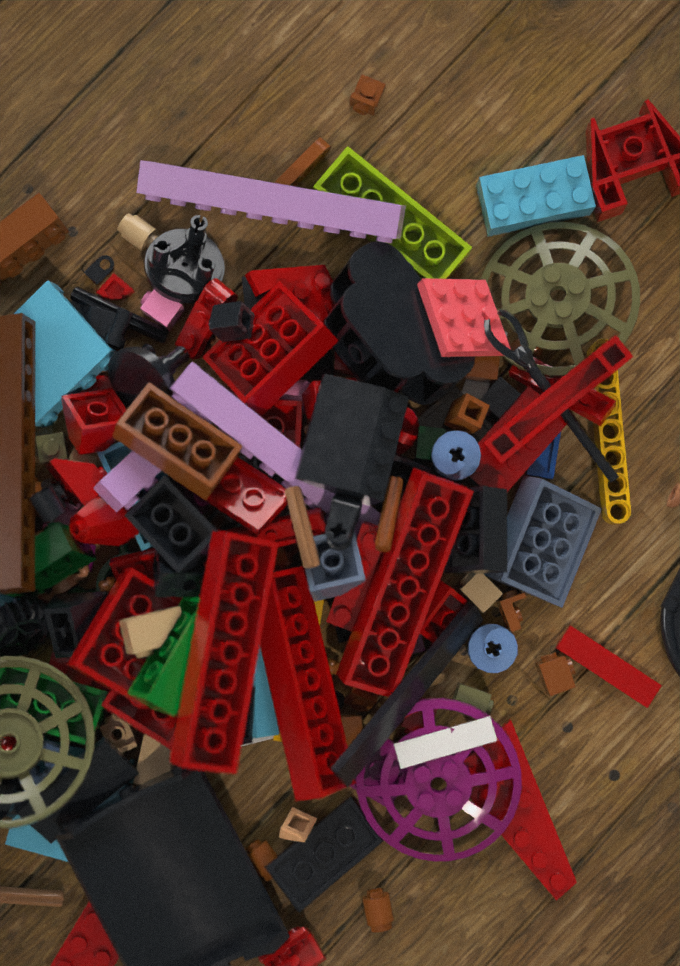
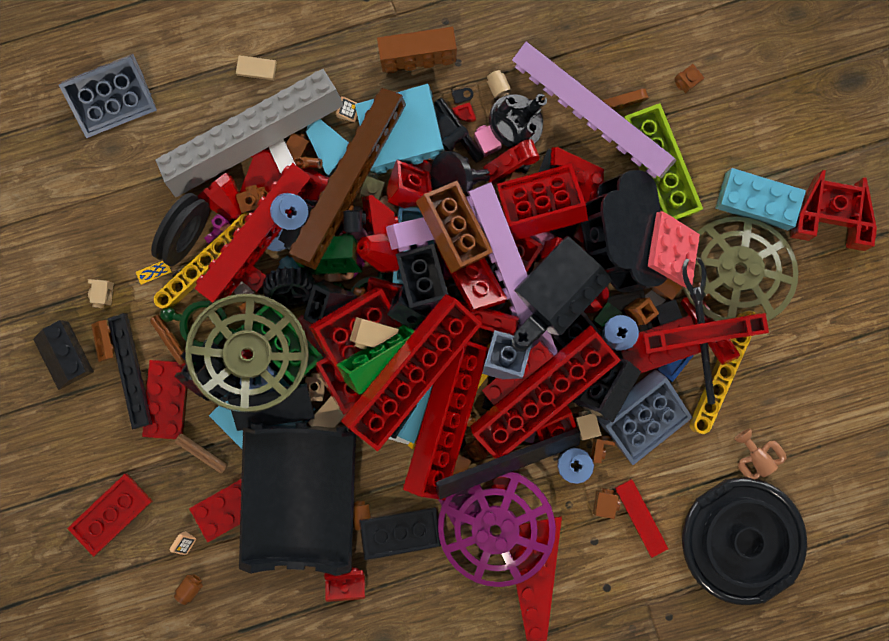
camera: 30 degrees right, 0 degrees up
black brick [209,301,255,342] -> none
light nougat slope [279,807,317,842] -> none
medium nougat axle [285,486,320,569] -> none
dark orange brick [362,888,394,932] -> none
dark orange axle [375,476,403,552] -> none
white sticker [394,716,497,769] -> none
olive brick [452,682,494,717] -> none

